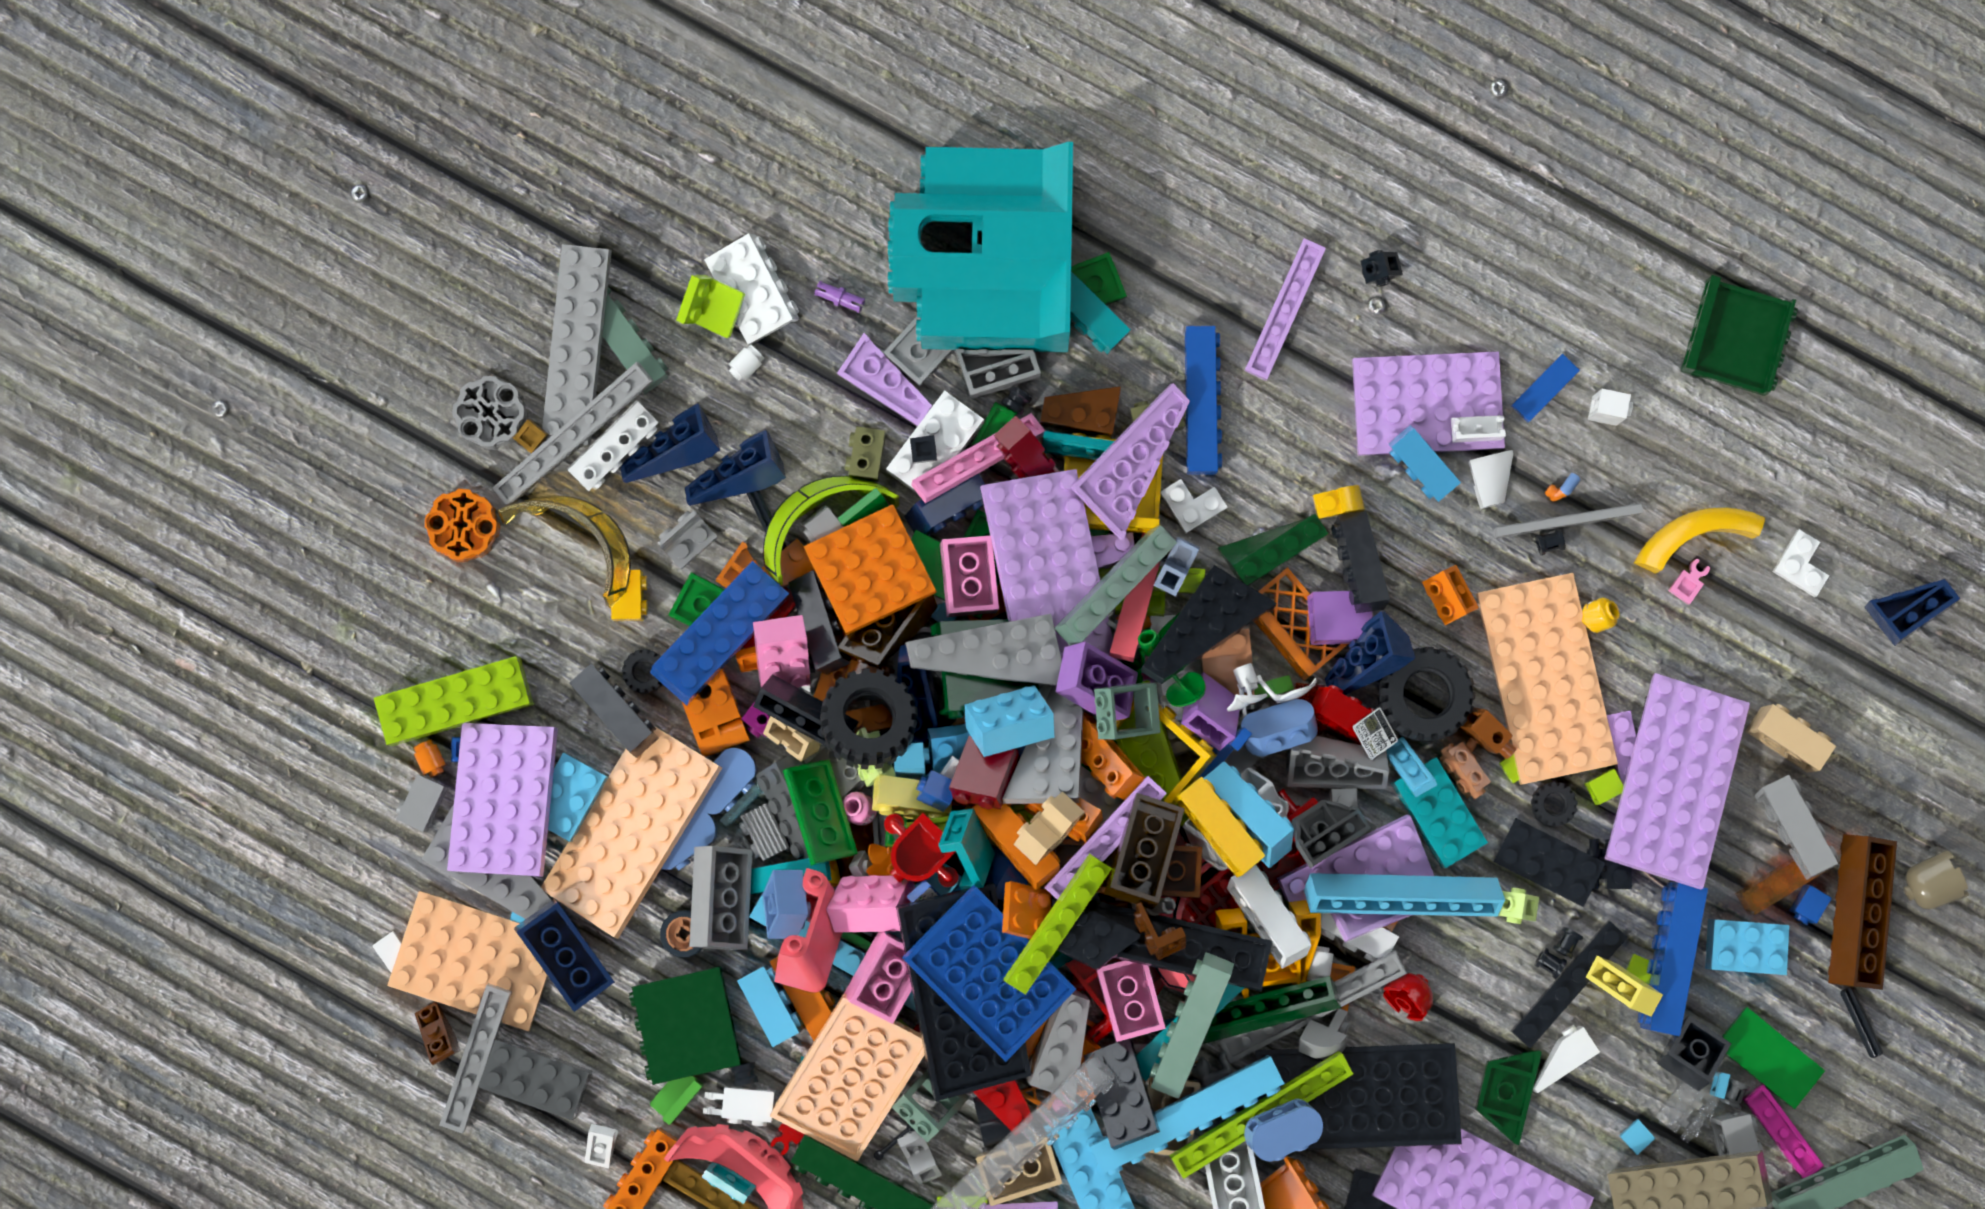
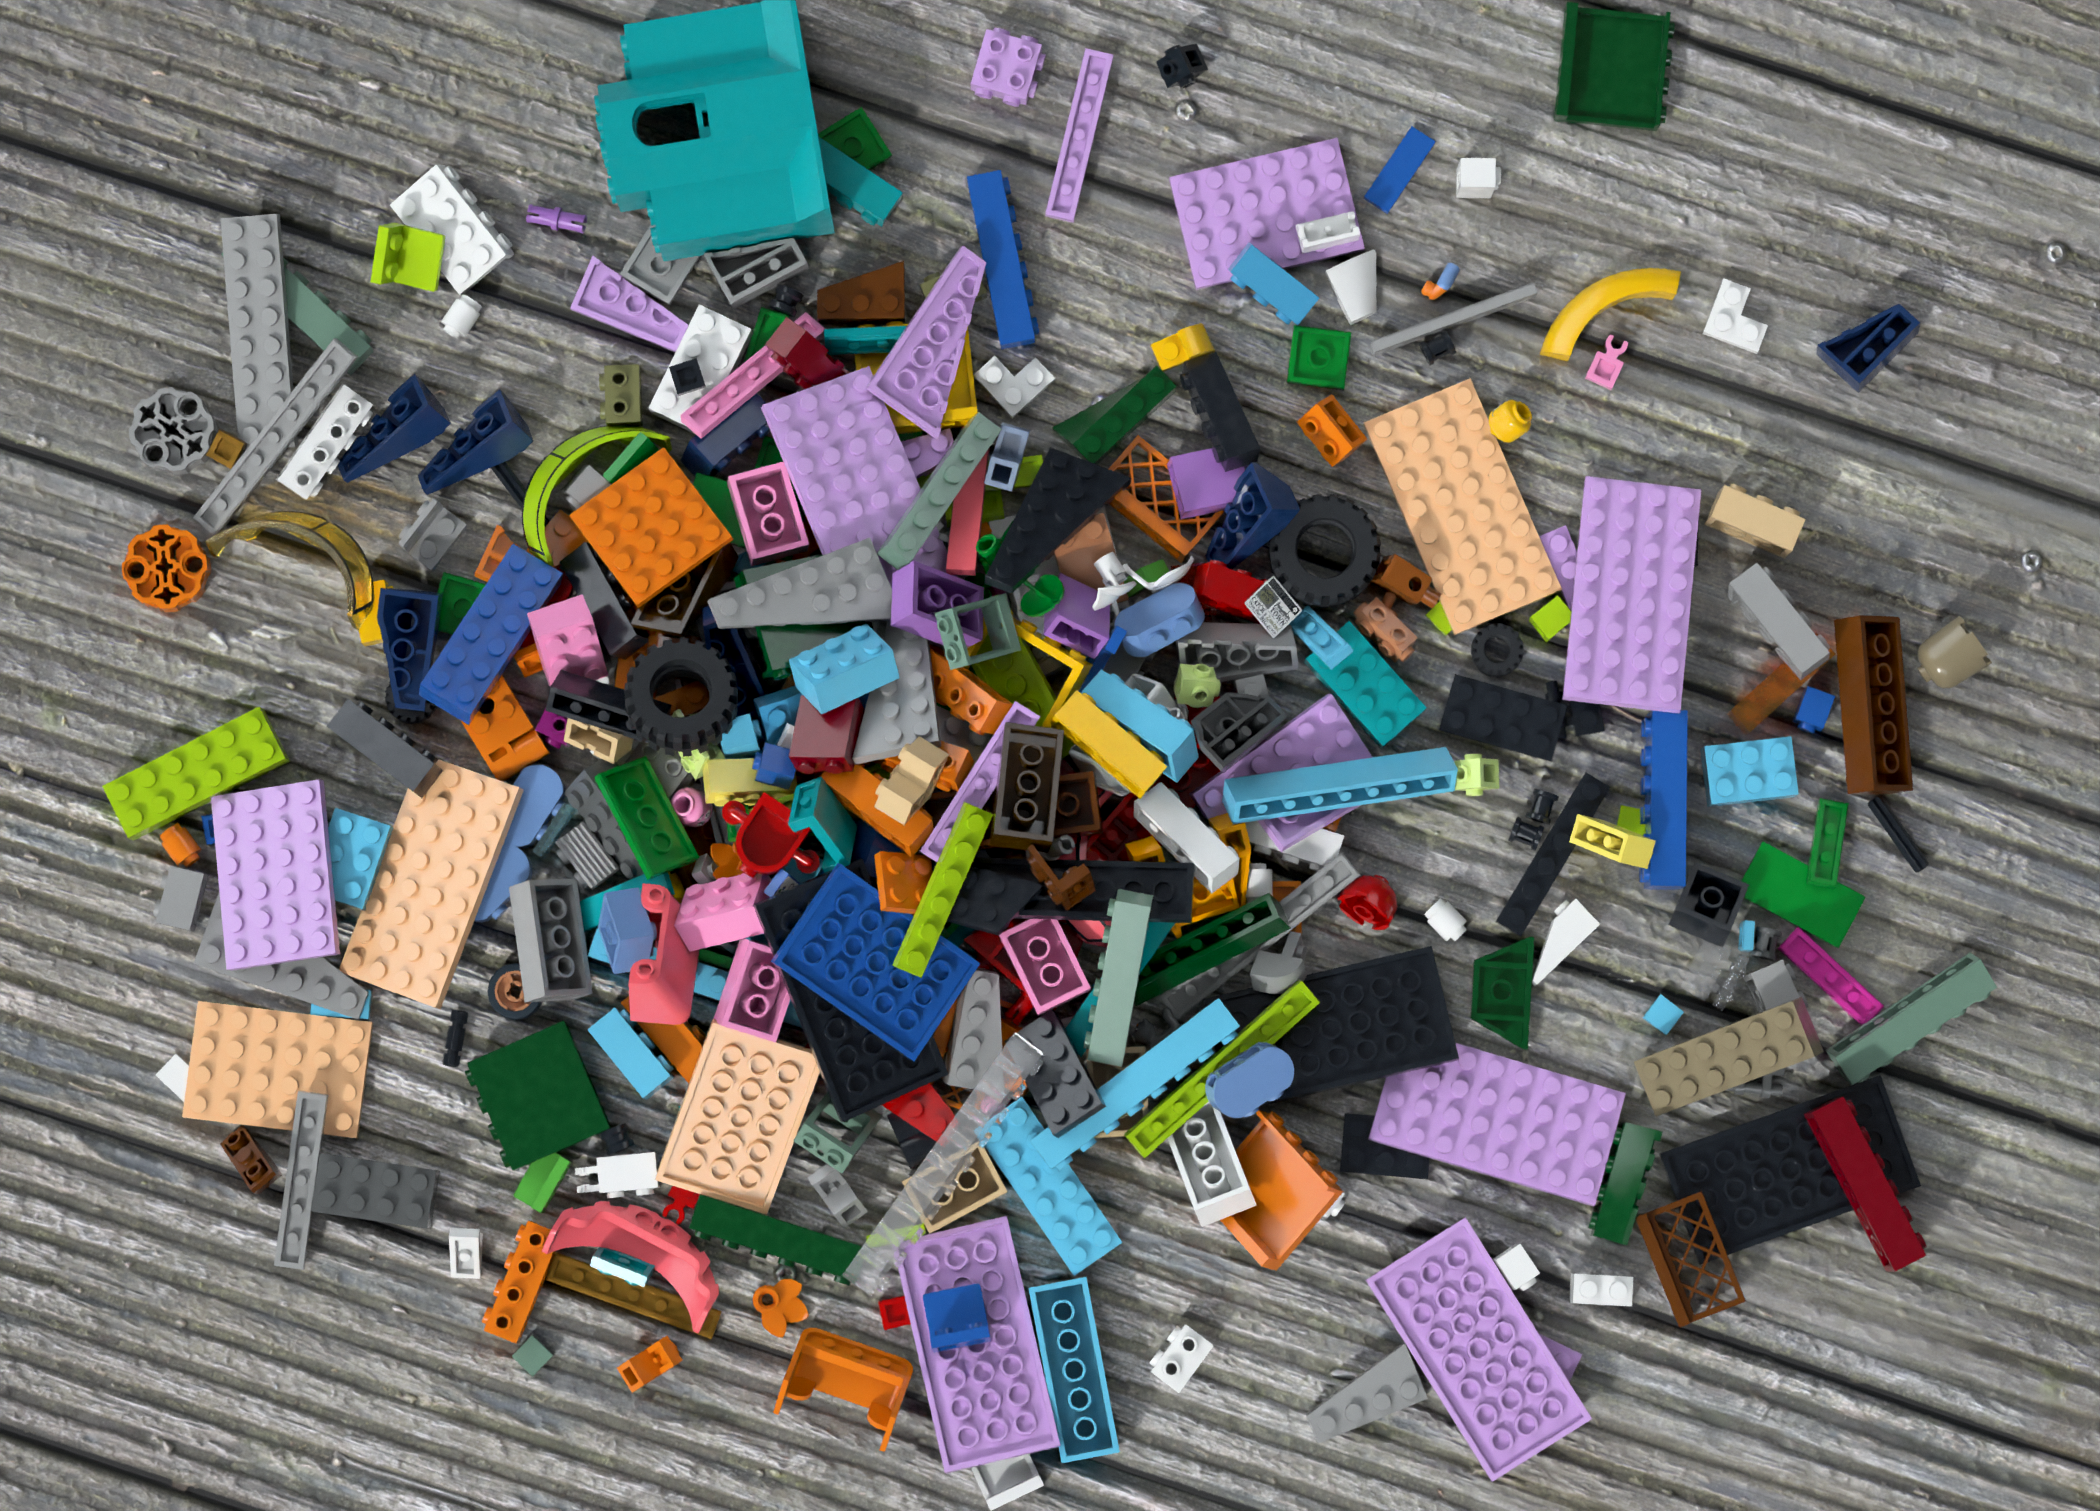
camera: 10 degrees left, 0 degrees up
dark blue brick [514,899,615,1012] -> none
black hinge [874,1124,915,1161] -> none
none -> dark blue wedge [377,588,443,712]
none -> black axle [442,1010,468,1067]
none -> lavender brick [971,28,1046,107]
none -> yellowish green brick [1174,663,1221,708]
none -> green tile [1287,325,1351,391]
none -> white brick [1424,898,1467,941]
none -> green tile [1806,798,1849,889]

